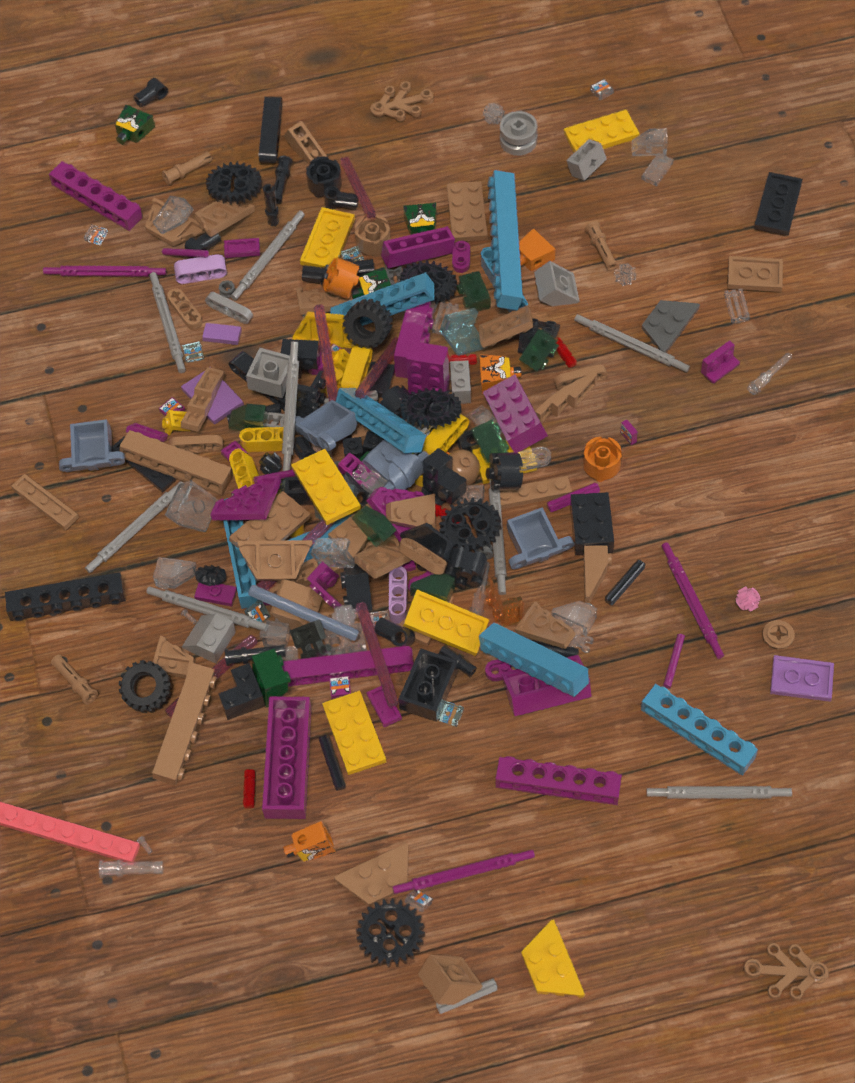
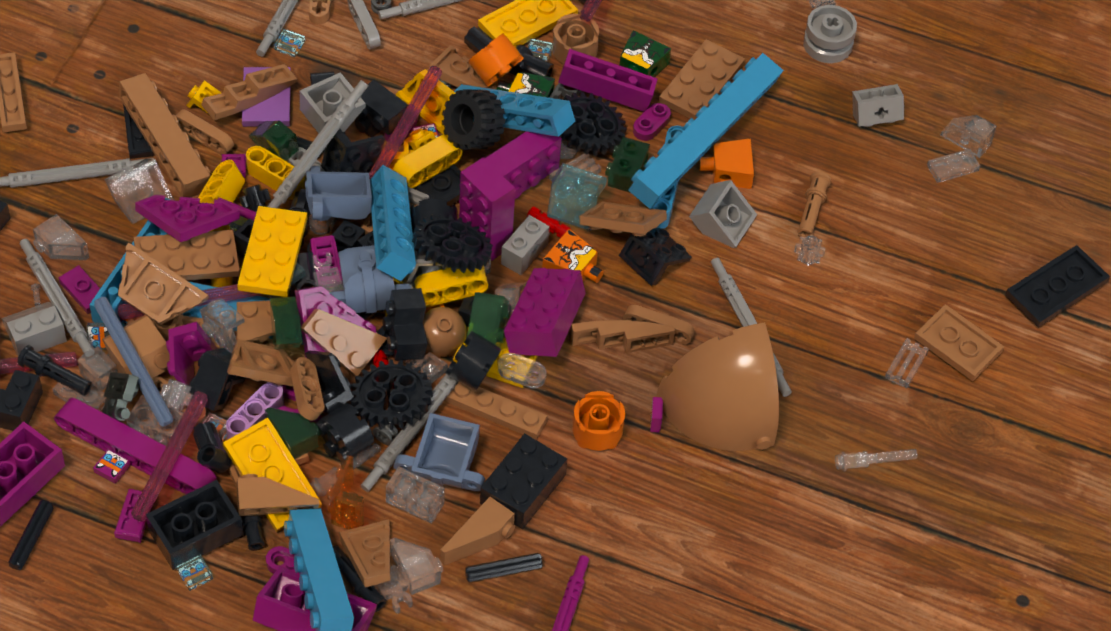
camera: 30 degrees right, 5 degrees down
sand blue piece [59,419,125,472] -> none
magenta plate [126,423,168,442] -> none
tile [159,397,185,416] -> none
black gear [195,565,226,586] -> none
medium lavender tile [202,323,242,345] -> none
dark green slope [252,649,291,708] -> none
yellow plate [322,691,386,775] -> none
clear pink axle [355,337,398,399] -> none
clear green brick [519,328,559,371] -> none
magenta axle [547,483,600,512] -> none
red axle [555,337,577,368] -> none
yellow plate [564,110,640,153] -> none
tile [590,79,614,100] -> none
dark grey wing [642,300,700,353] -> none
magenta bracket [701,340,740,383] -> none
none -> medium nougat slope [236,474,319,516]
none -> clear brick [386,467,445,524]
none -> medium nougat brick [657,322,779,451]

